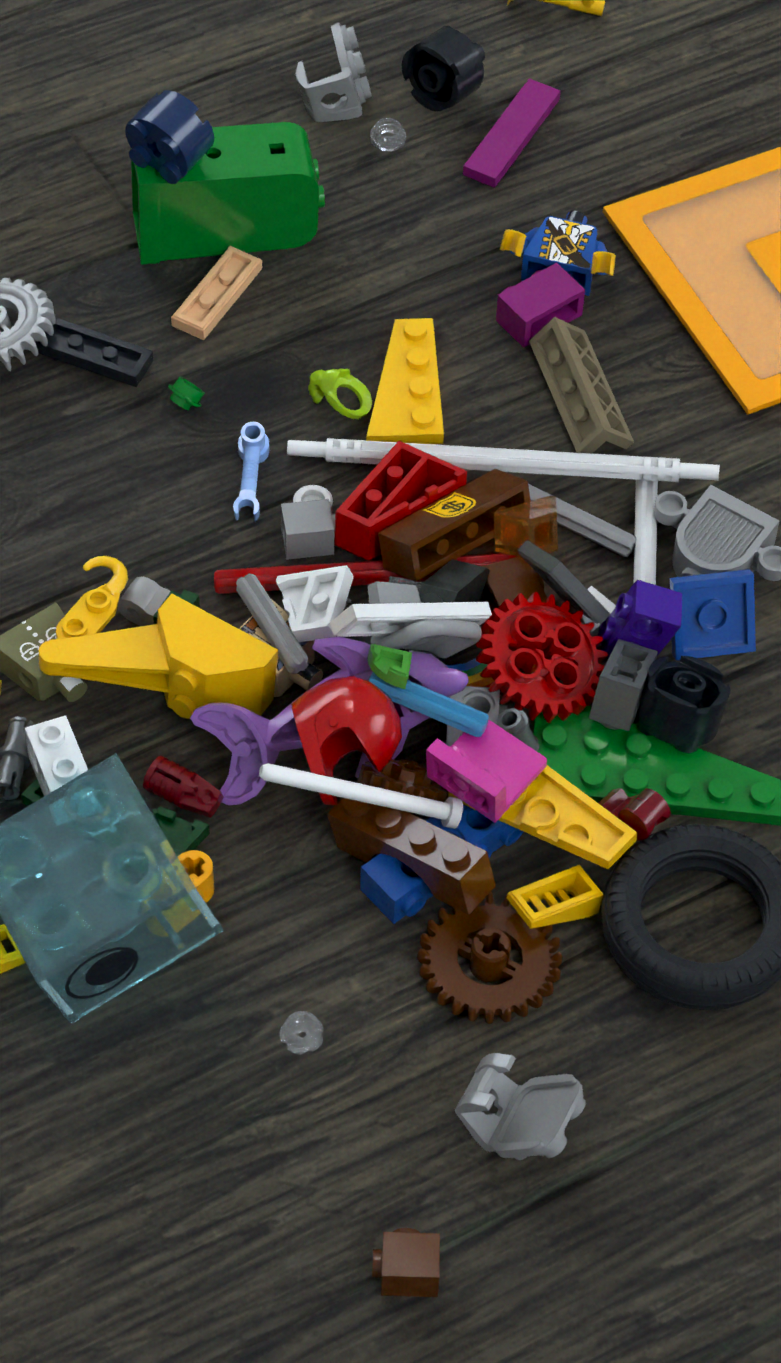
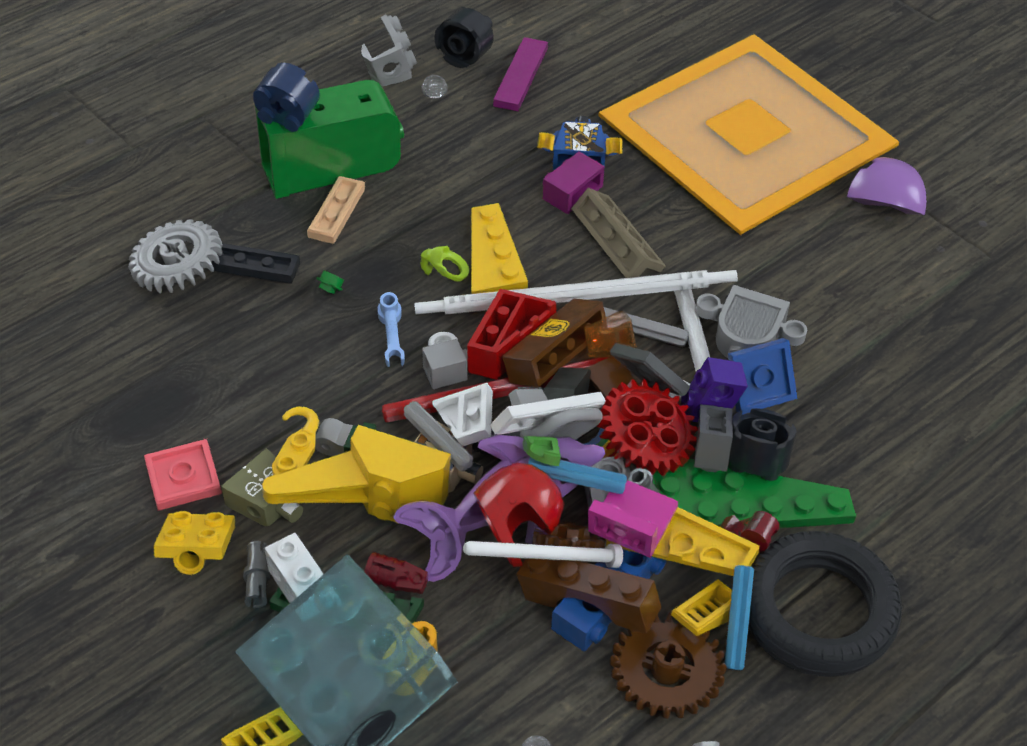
camera: 10 degrees left, 5 degrees down
none -> dark azure axle [725,565,754,670]

